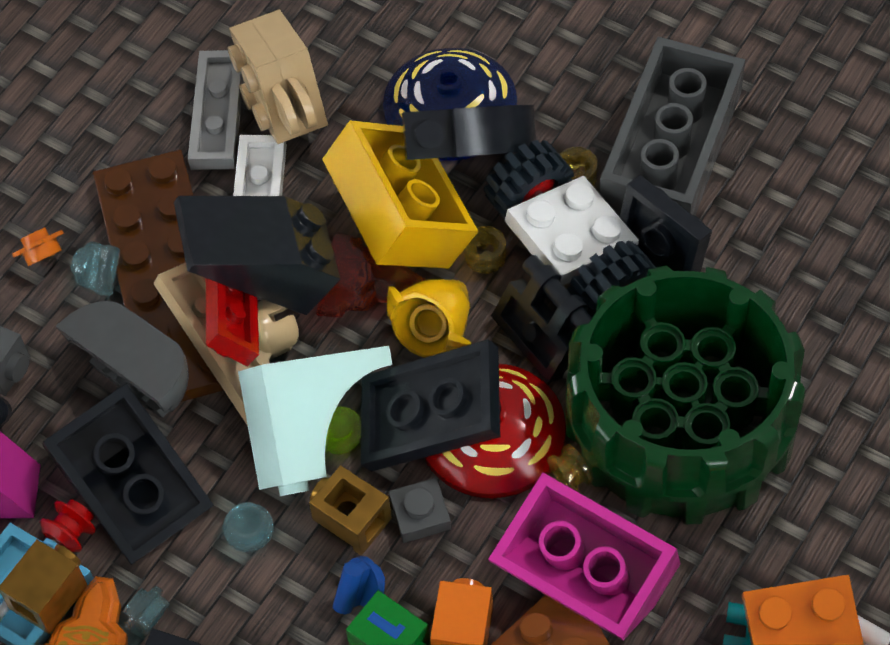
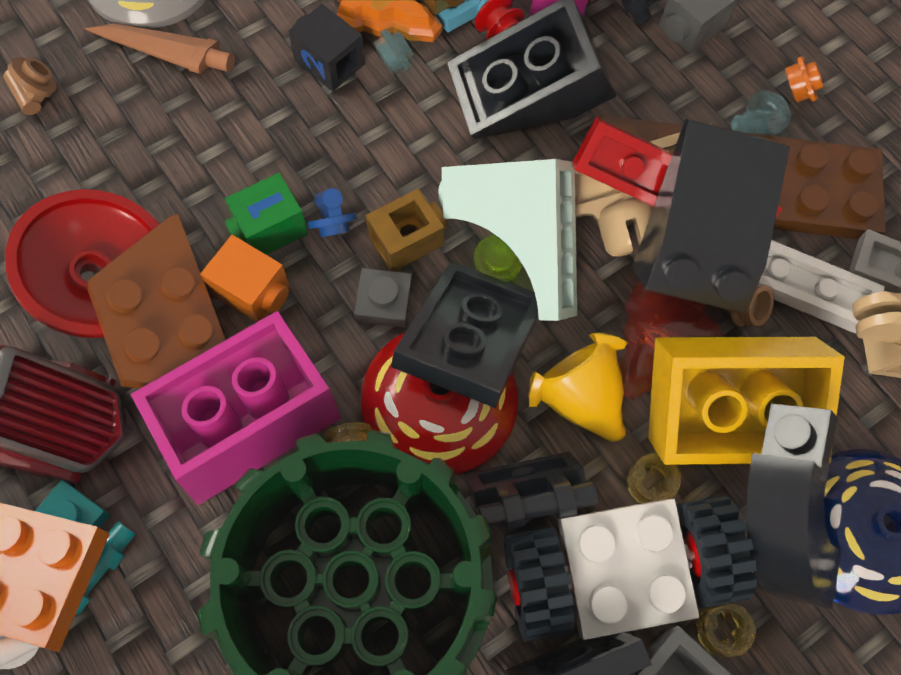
camera: 105 degrees right, 10 degrees up
dark grey brick [56,301,189,418] -> none
clear light blue plate [223,502,274,552] -> none

